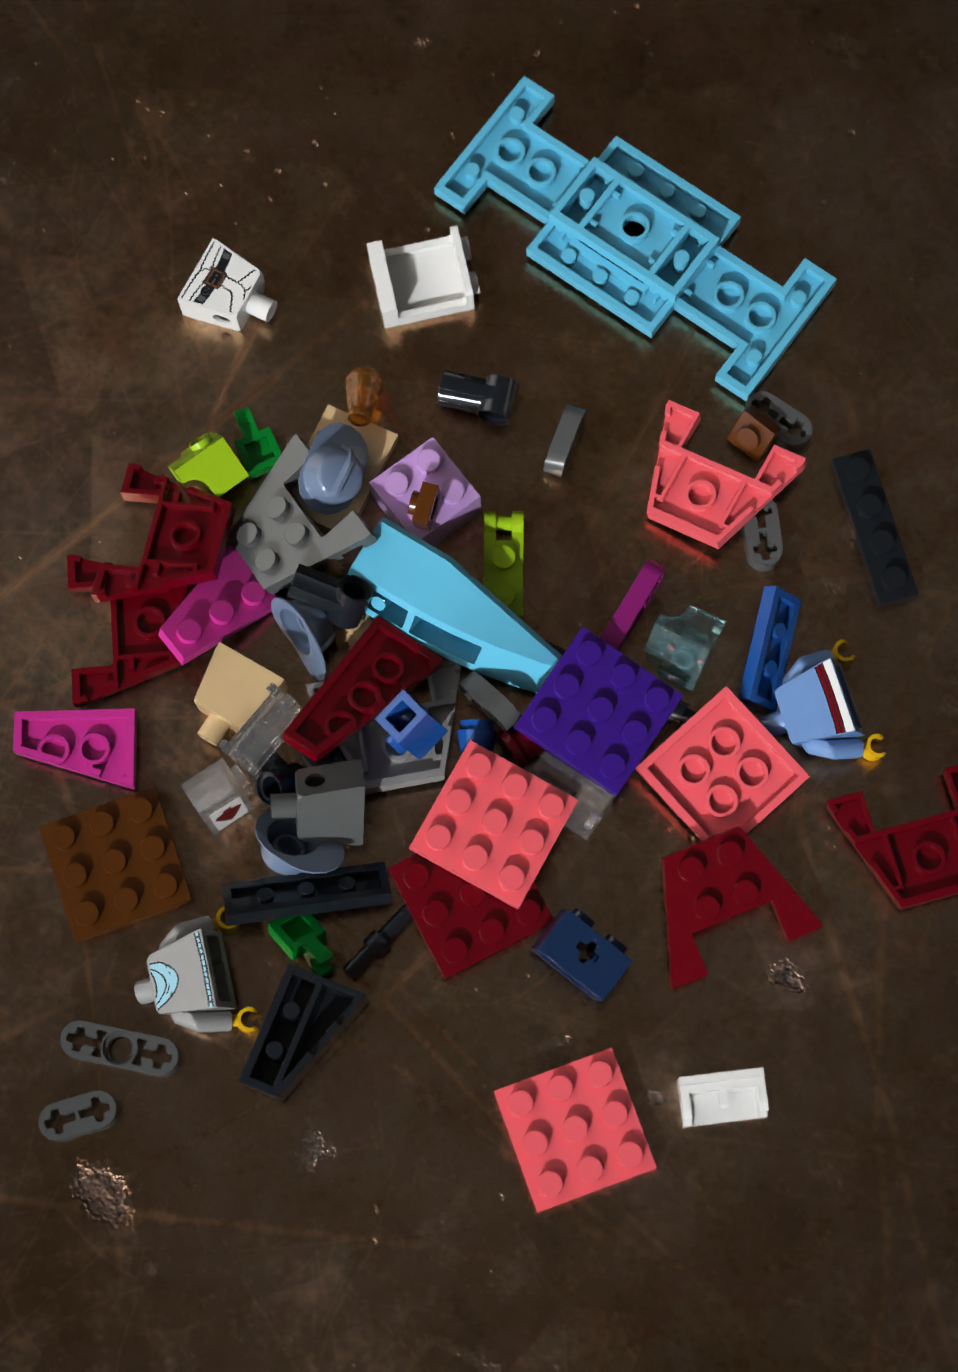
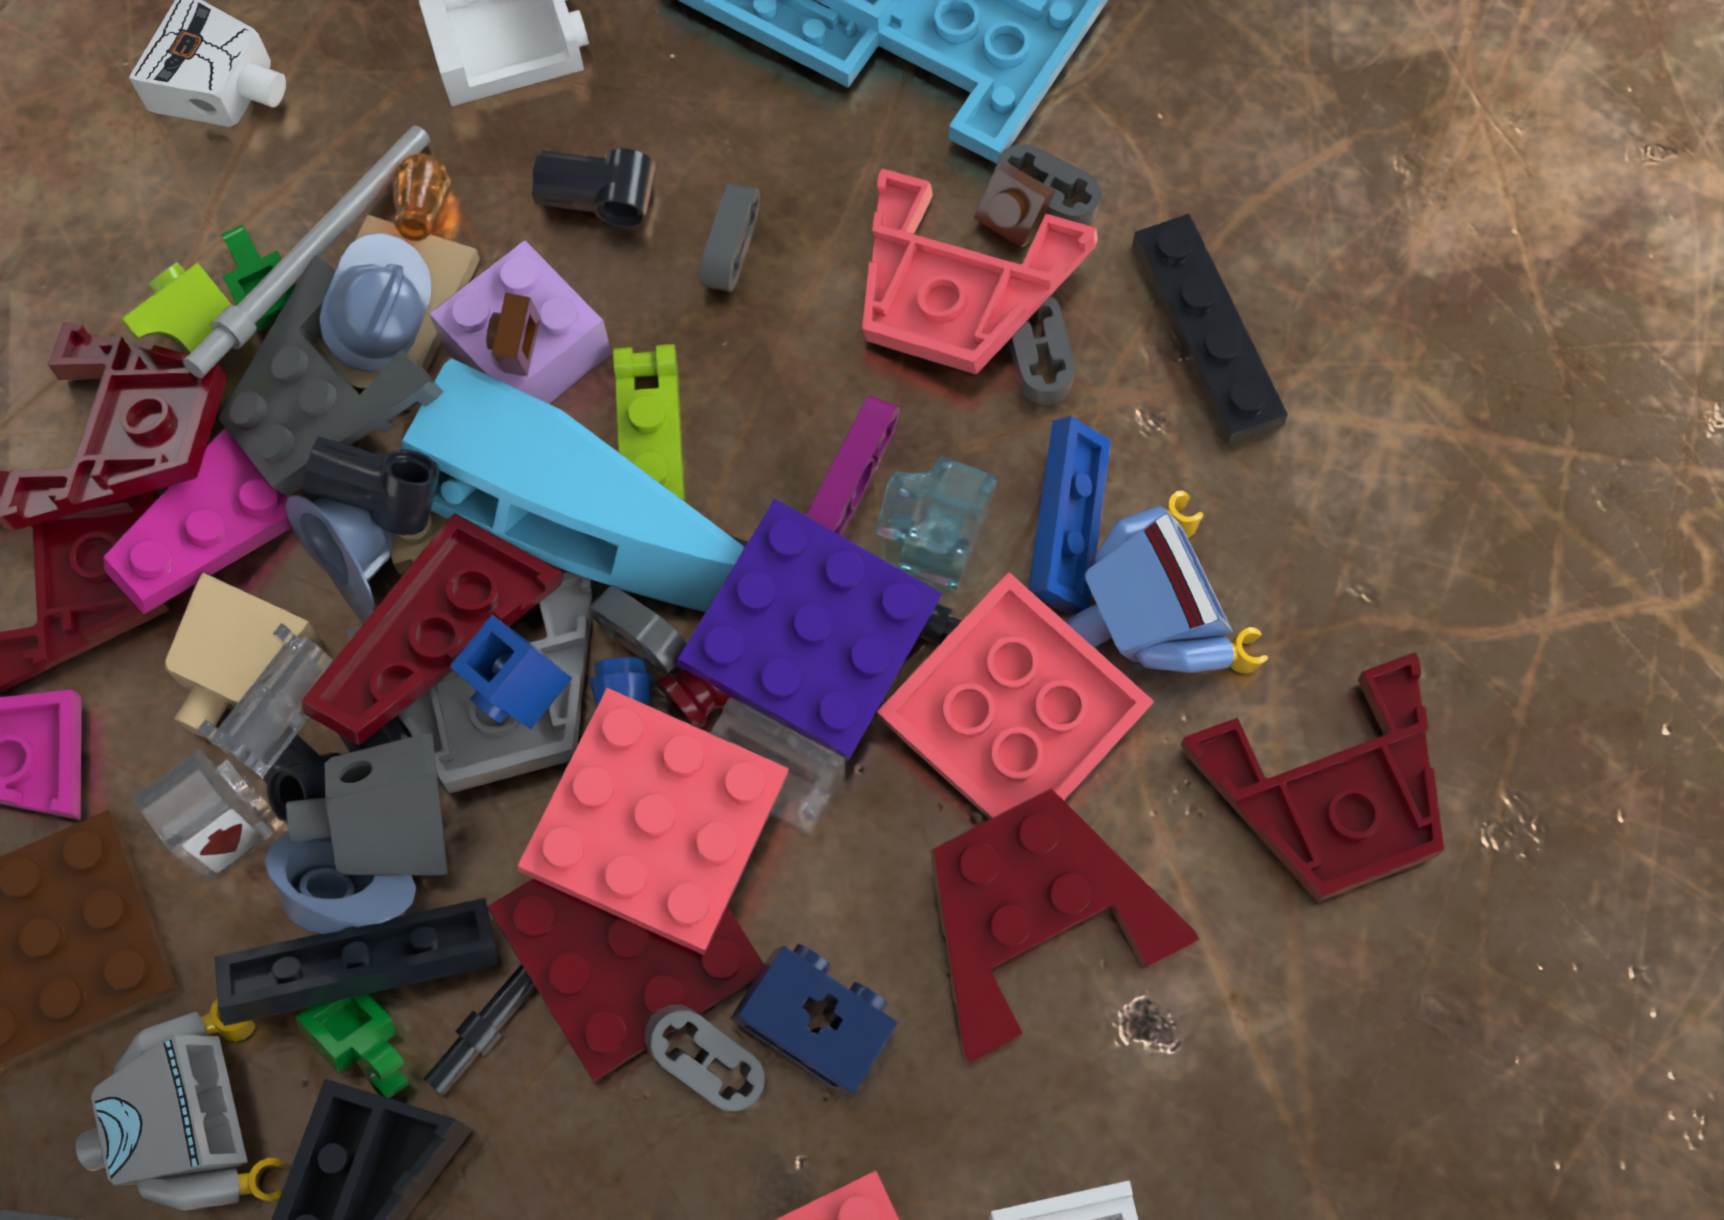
camera: 10 degrees left, 5 degrees down
none -> light grey bar [183,125,430,378]
none -> dark grey beam [644,1005,765,1111]

